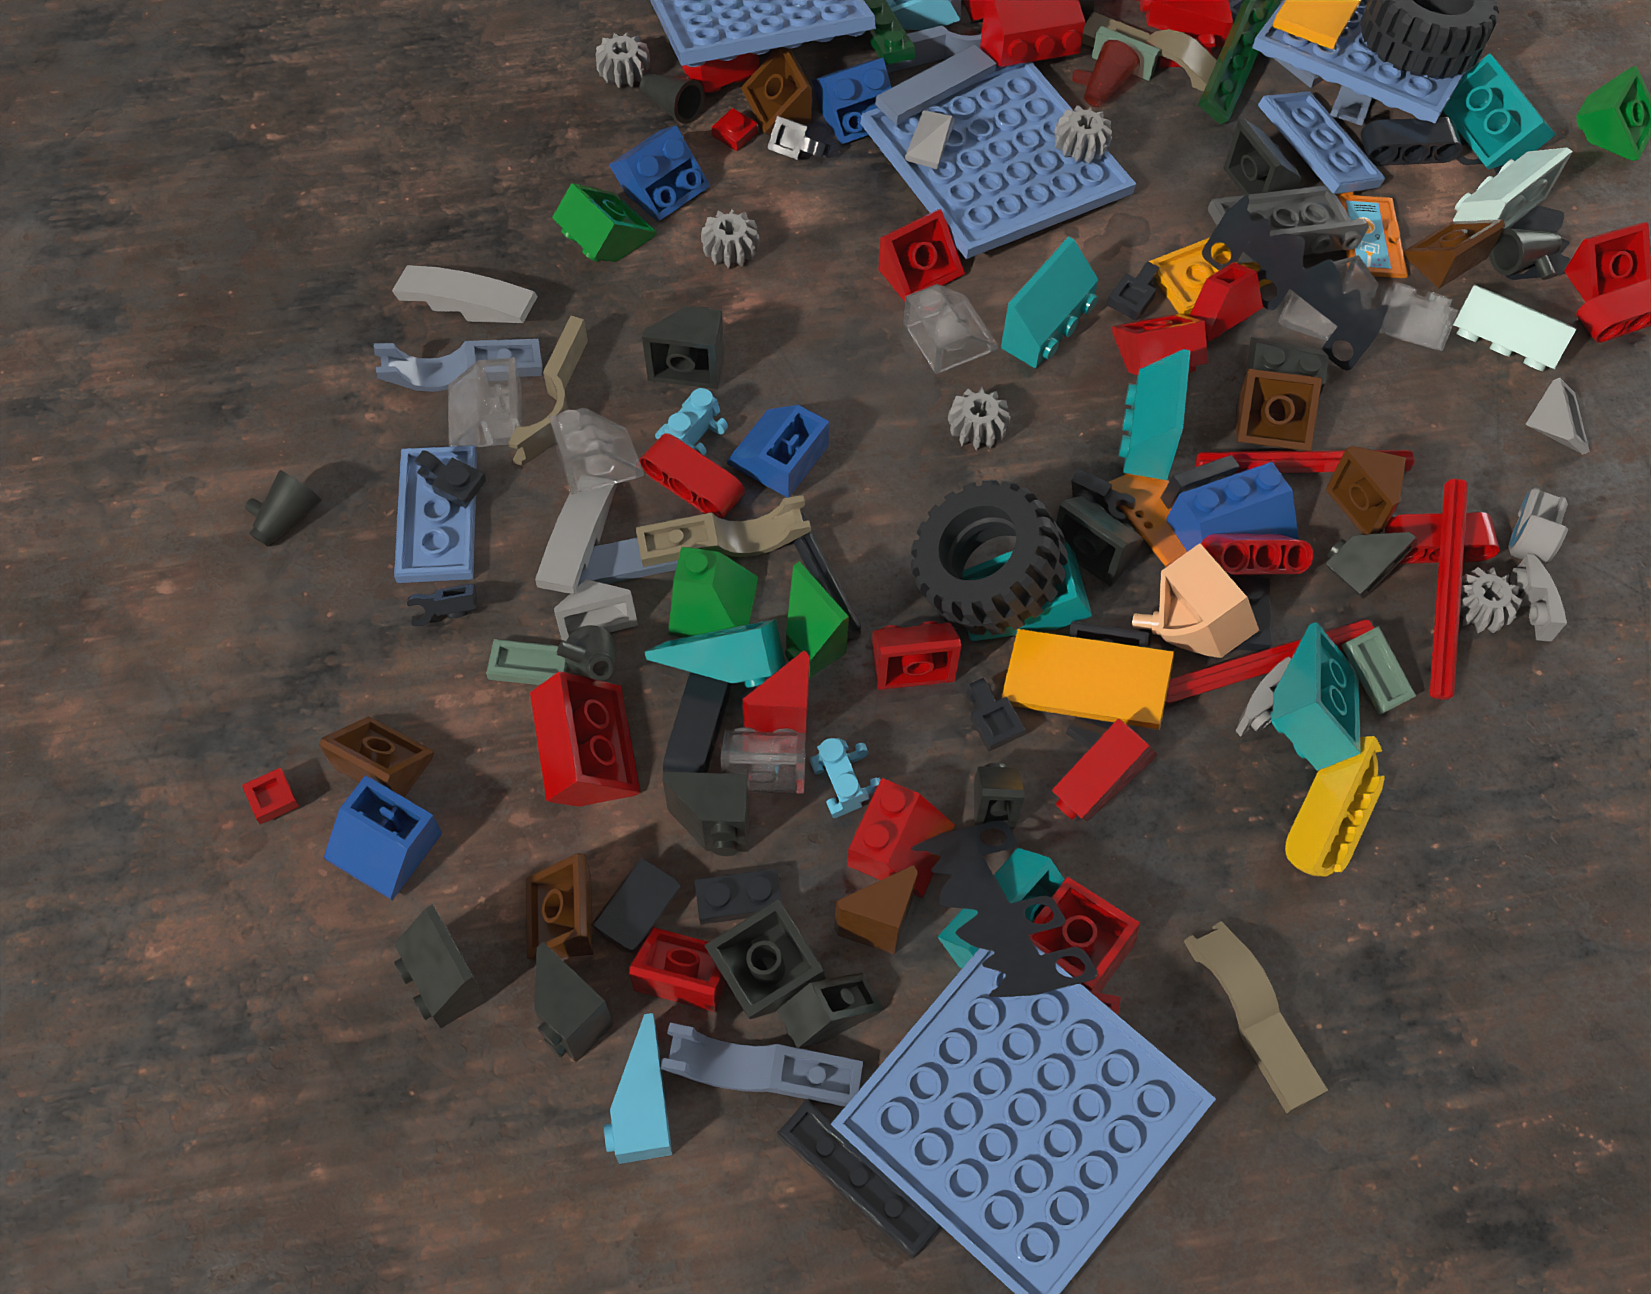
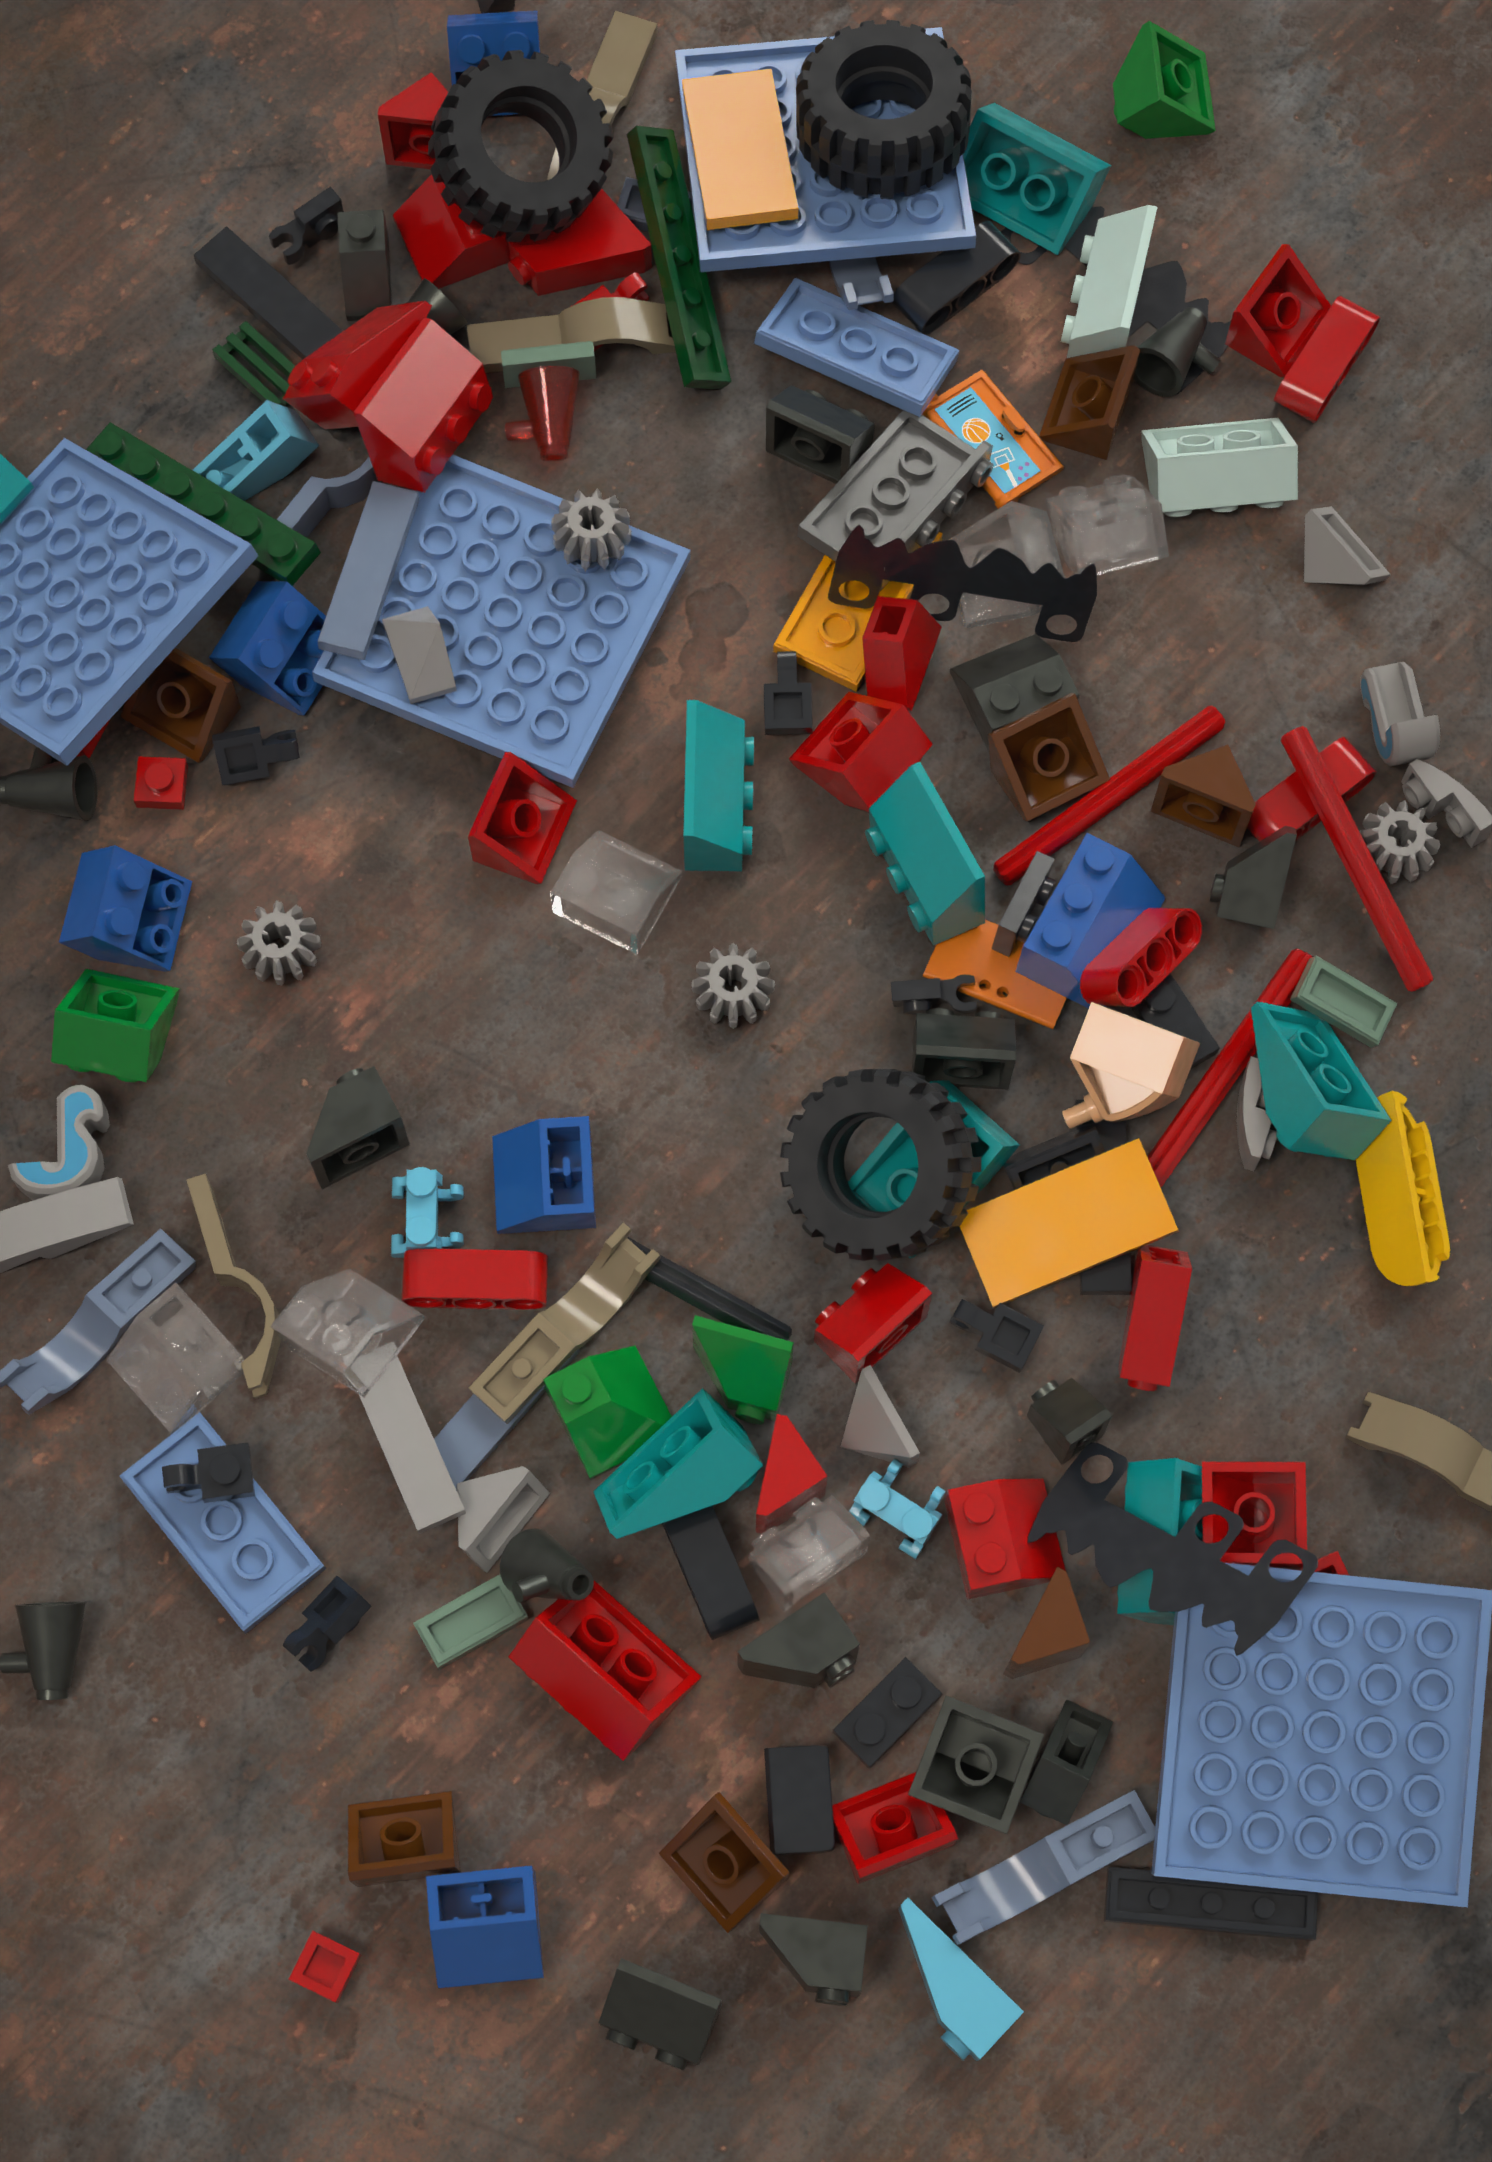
camera: 35 degrees left, 10 degrees up
none -> light grey animal [8,1085,110,1201]
none -> light grey slope [840,1365,920,1467]

